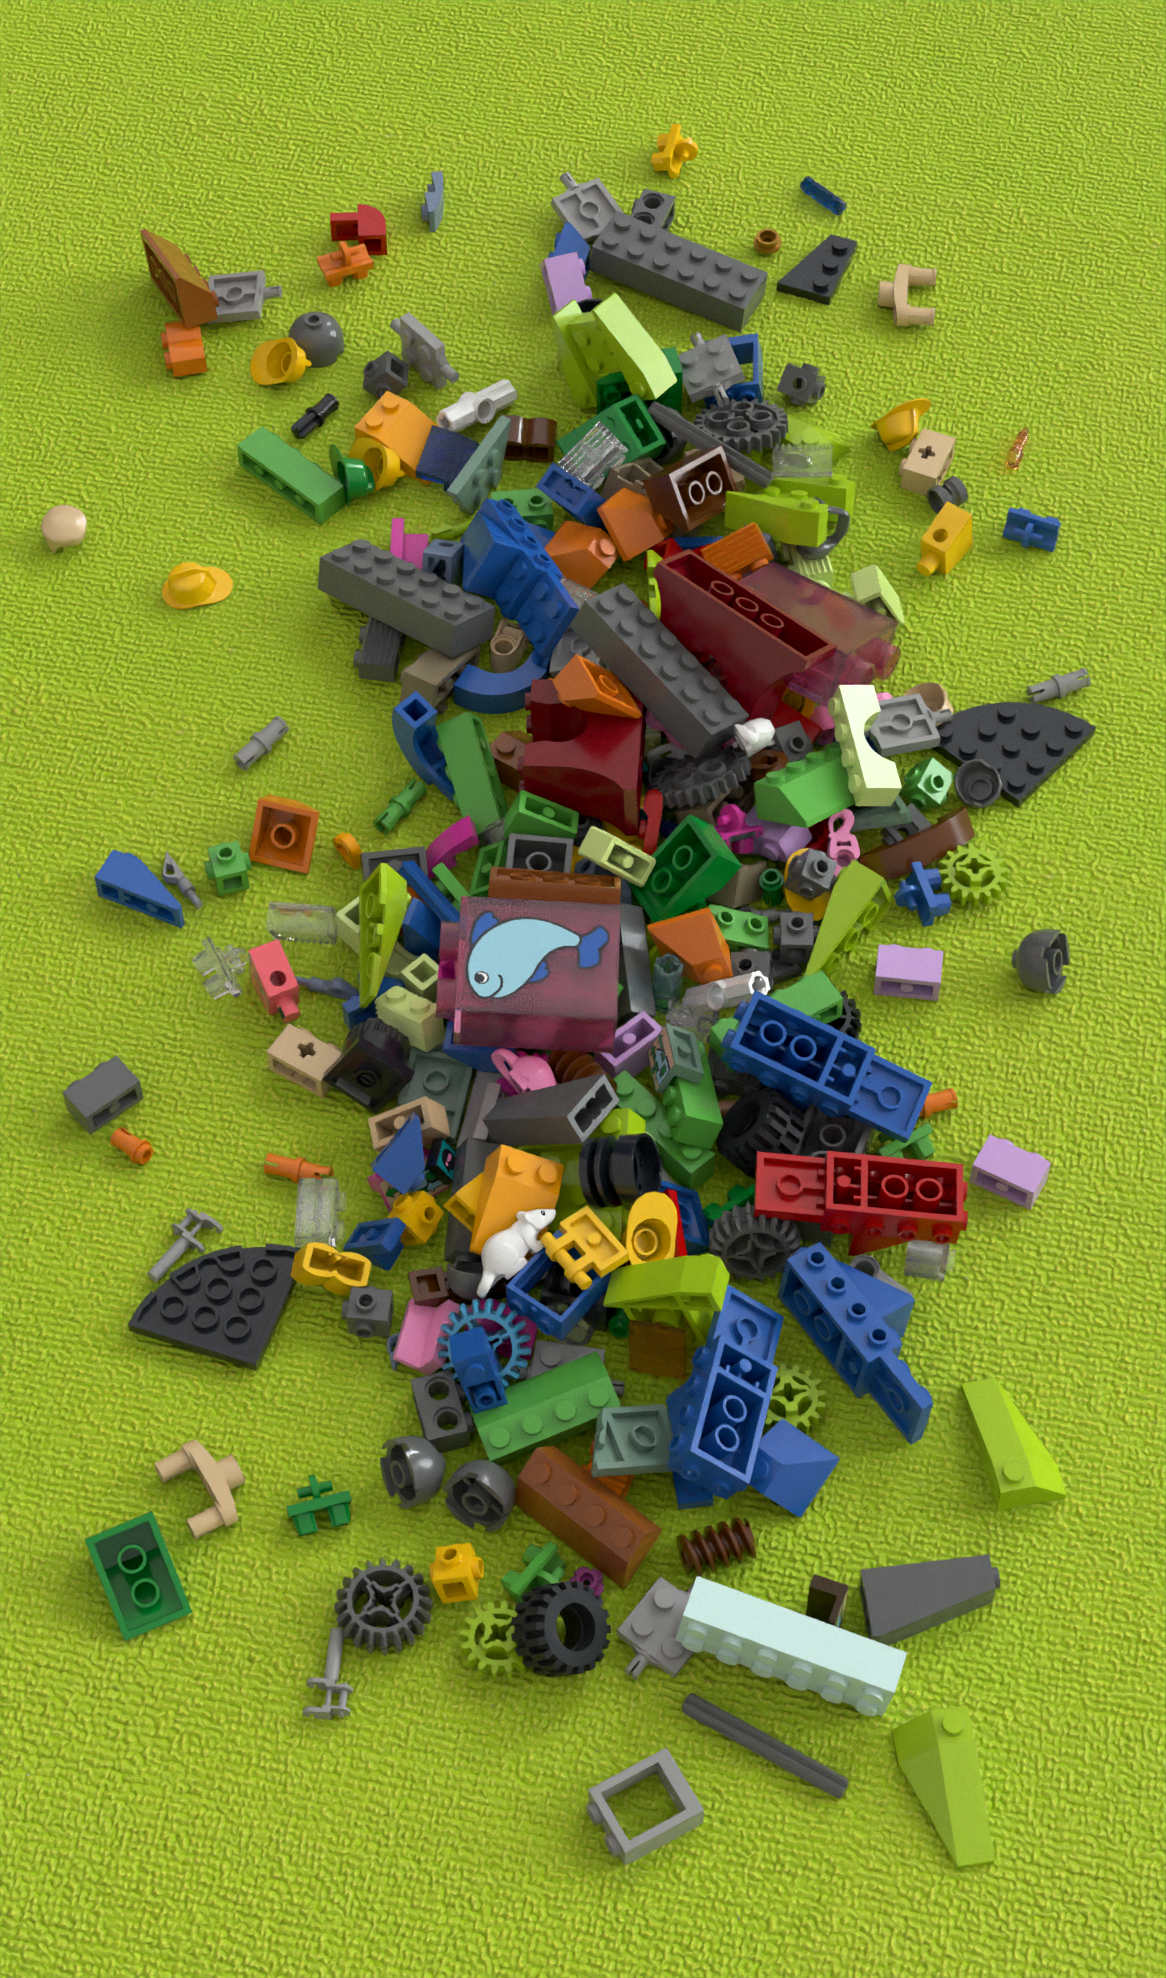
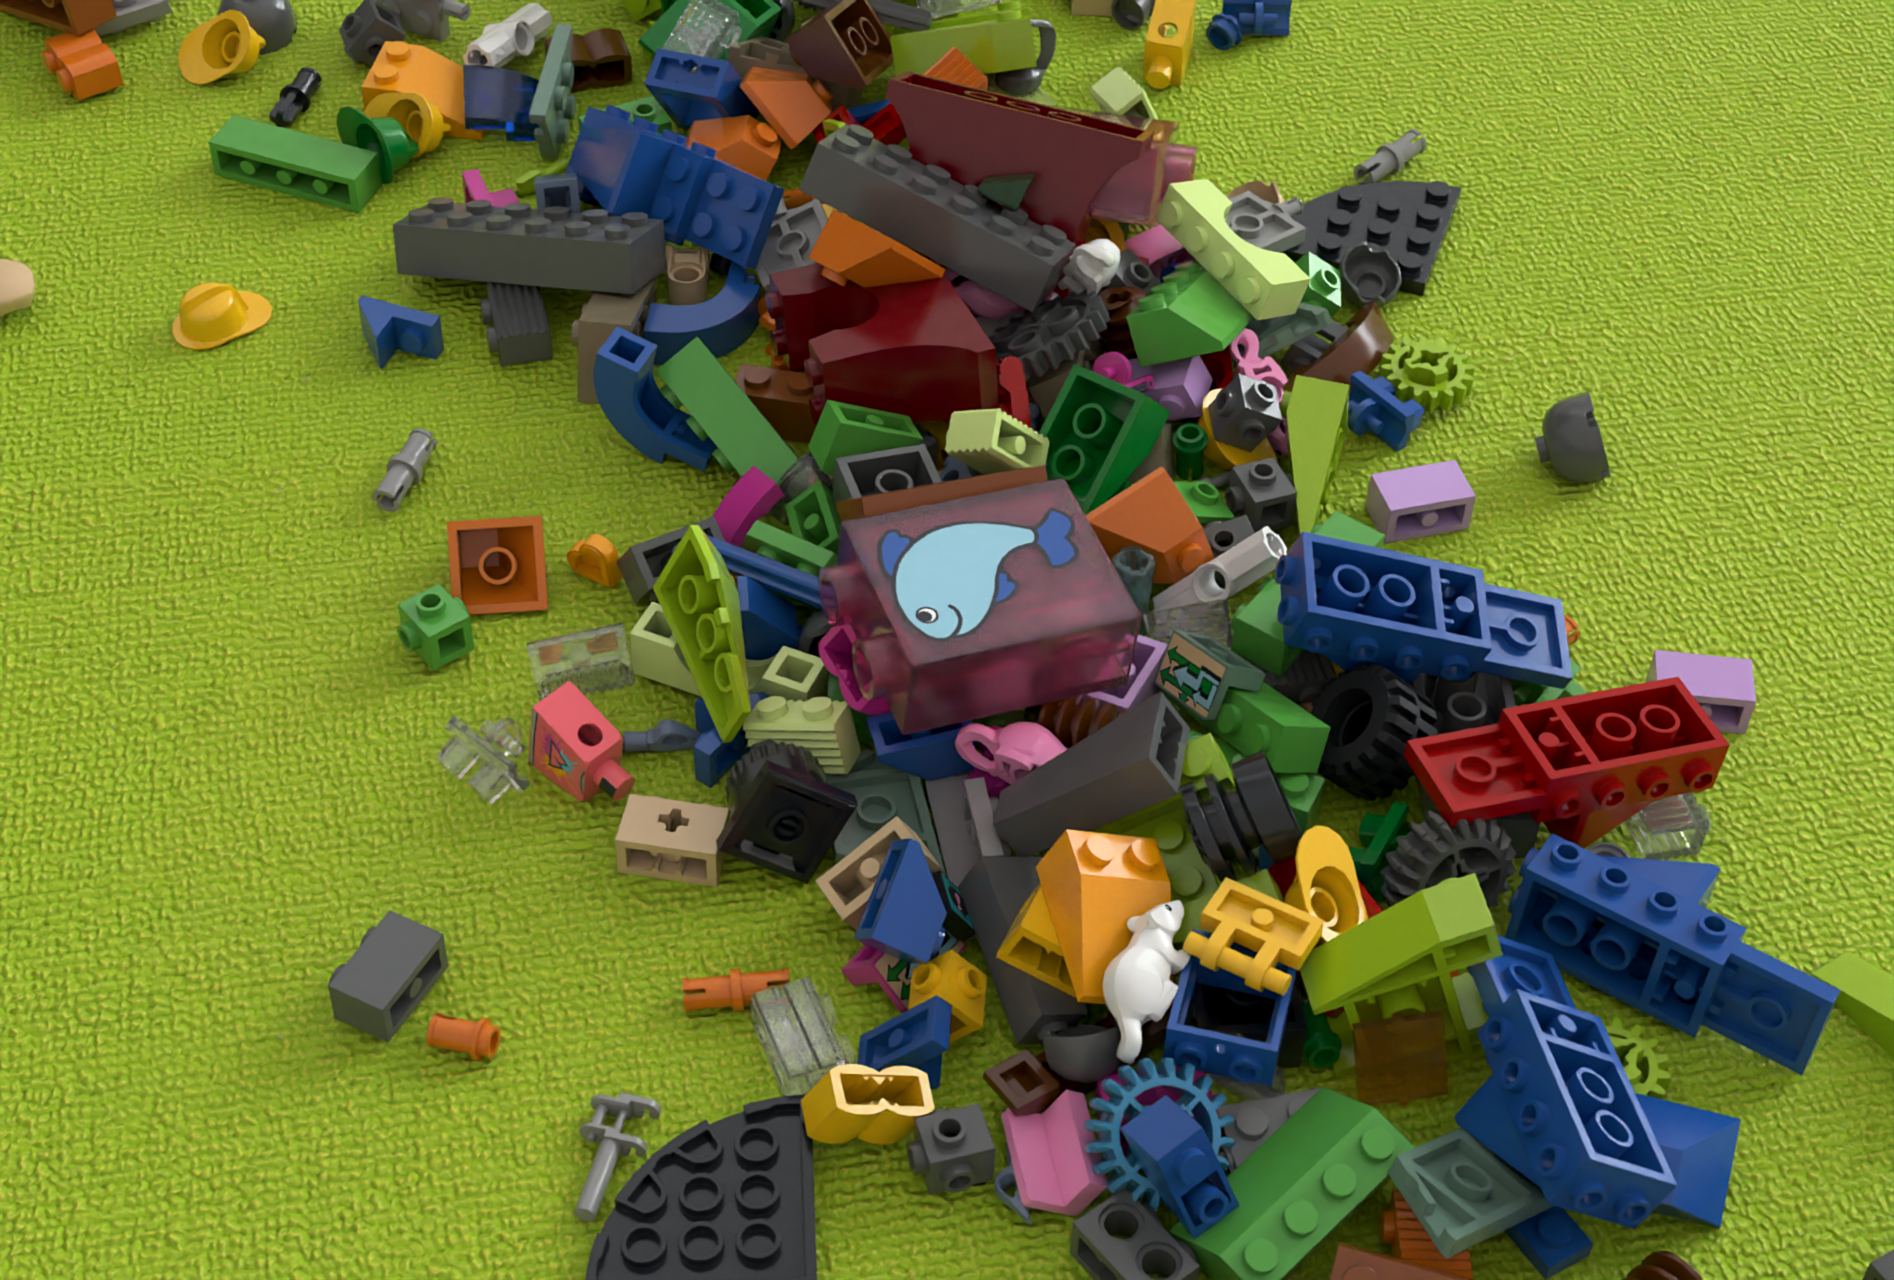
camera: 25 degrees left, 10 degrees down
blue slope [94,849,185,929] -> none
light grey hand [162,851,203,909] -> none
bright green pin [373,779,427,835] -> none
none -> blue slope [358,296,444,369]
none -> dark green slope [977,173,1036,210]
none -> blue plate [1206,14,1242,50]

